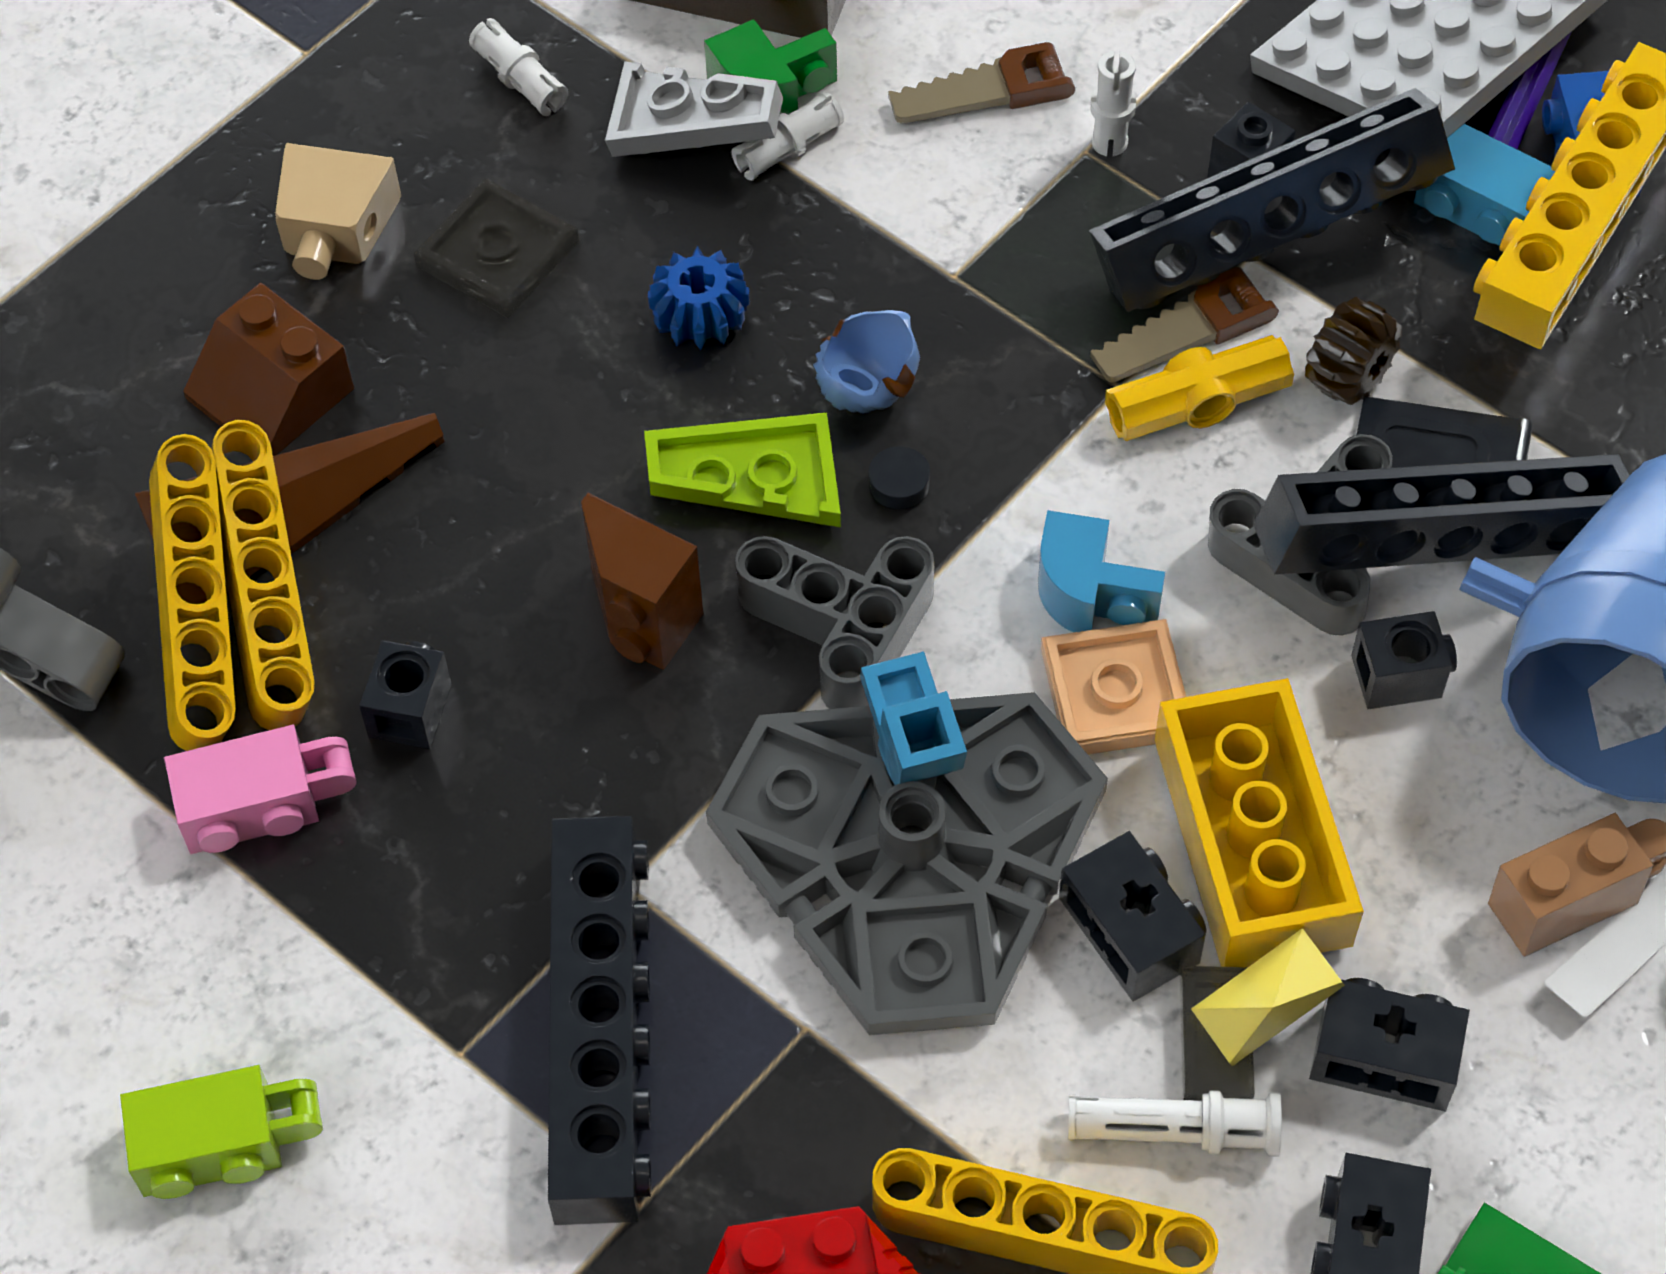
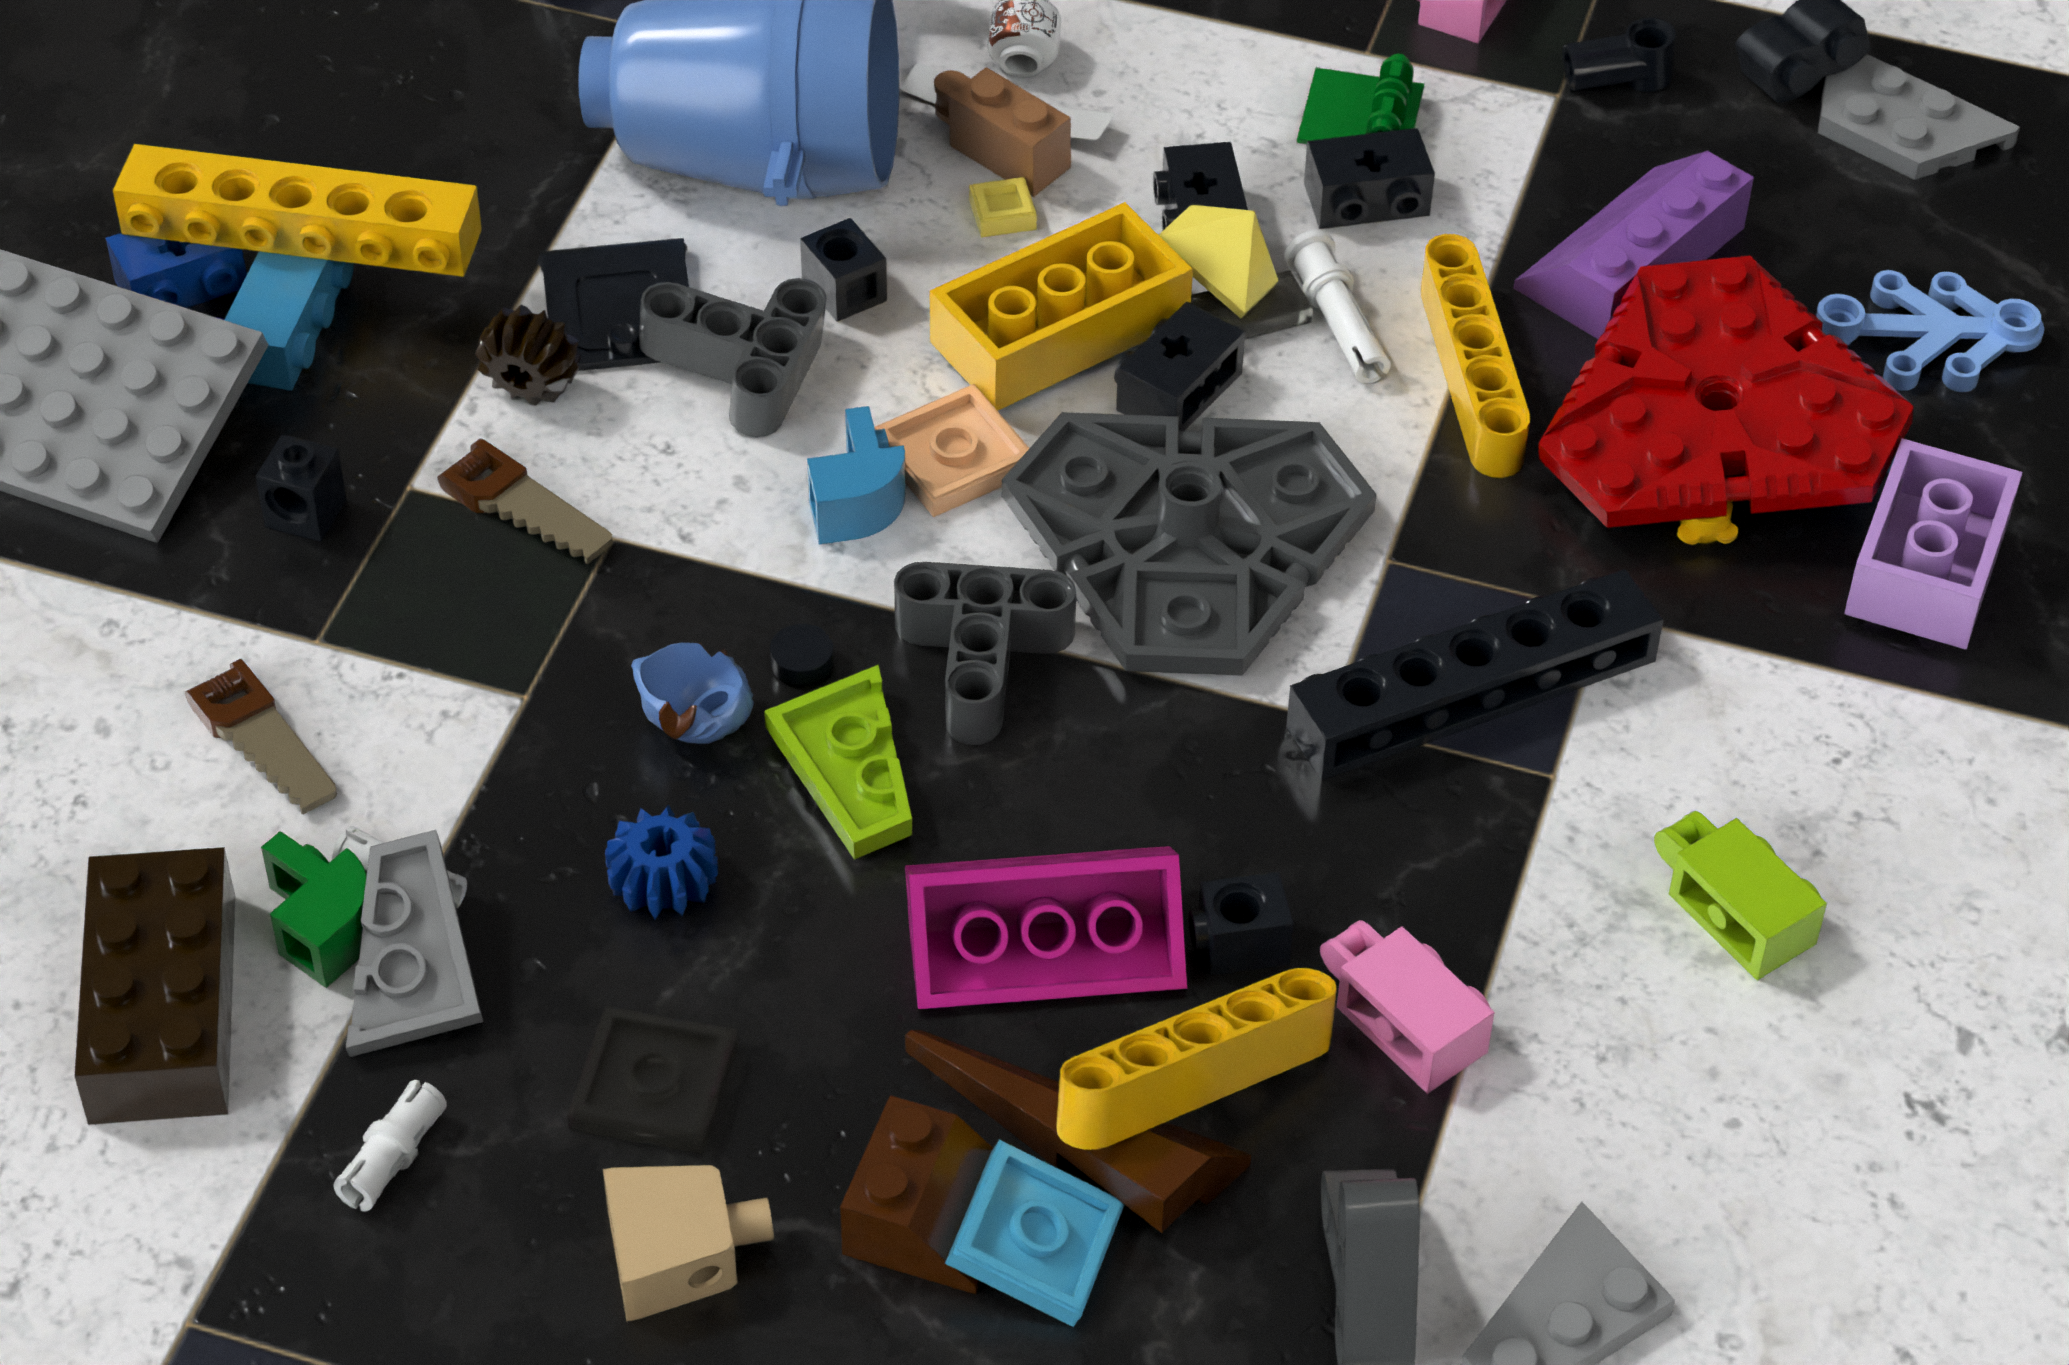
camera: 115 degrees left, 10 degrees down
yellow beam [149,434,236,751] -> none
reddish brown slope [581,493,704,670] -> none
dark azure brick [860,651,967,785] -> none
black brick [1089,88,1455,312] -> none
white pin [1090,51,1136,156] -> none
yellow piece [1105,335,1295,441] -> none
black brick [1253,454,1630,575] -> none
none -> dark pink slope [905,846,1187,1009]
none -> medium azure tile [945,1140,1125,1327]
none -> light yellow tile [969,177,1037,238]

